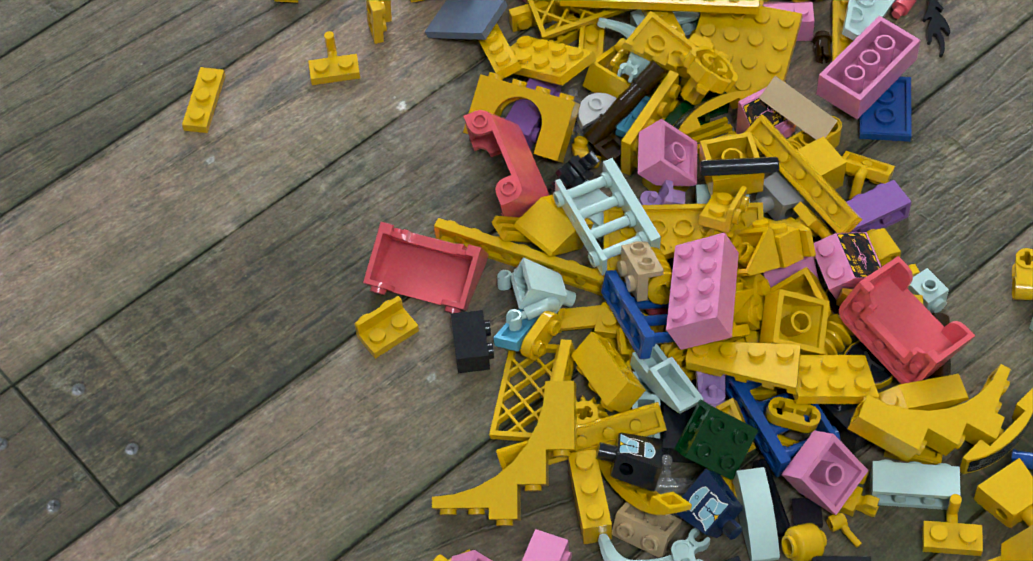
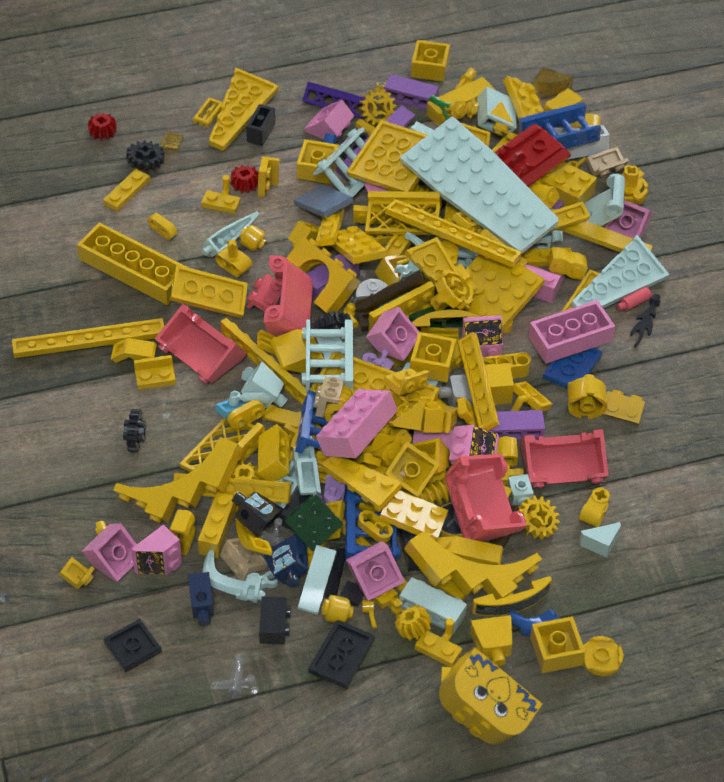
camera: 20 degrees right, 5 degrees down
black brick [451,310,494,374] -> none
black axle [700,157,779,176] -> none
tan sticker [759,76,837,140] -> none
dark brown pin [812,30,832,64] -> none
none -> yellow plate [12,318,164,358]
none -> yellow brick [77,222,186,305]
none -> red gear [87,112,117,141]
none -> yellow slope [111,338,157,363]
none -> black gear [123,409,147,453]
none -> black gear [126,140,165,171]
none -> yellow beam [147,213,178,240]
none -> clear yellow plate [161,131,184,151]
none -> yellow brick [169,509,196,556]
none -> yellow plate [170,265,248,318]
none -> light aqua piece [202,211,259,257]
none -> yellow beam [215,240,253,277]
none -> red gear [230,164,259,194]
none -> yellow head [239,225,267,252]
none -> coral bracket [246,274,282,312]
none -> yellow slope [287,221,320,247]
none -> yellow gear [395,604,432,641]
none -> yellow gear [518,496,560,540]
none -> coral windscreen [520,429,609,489]
none -> yellow brick [567,374,607,419]
none -> yellow bracket [603,390,645,424]

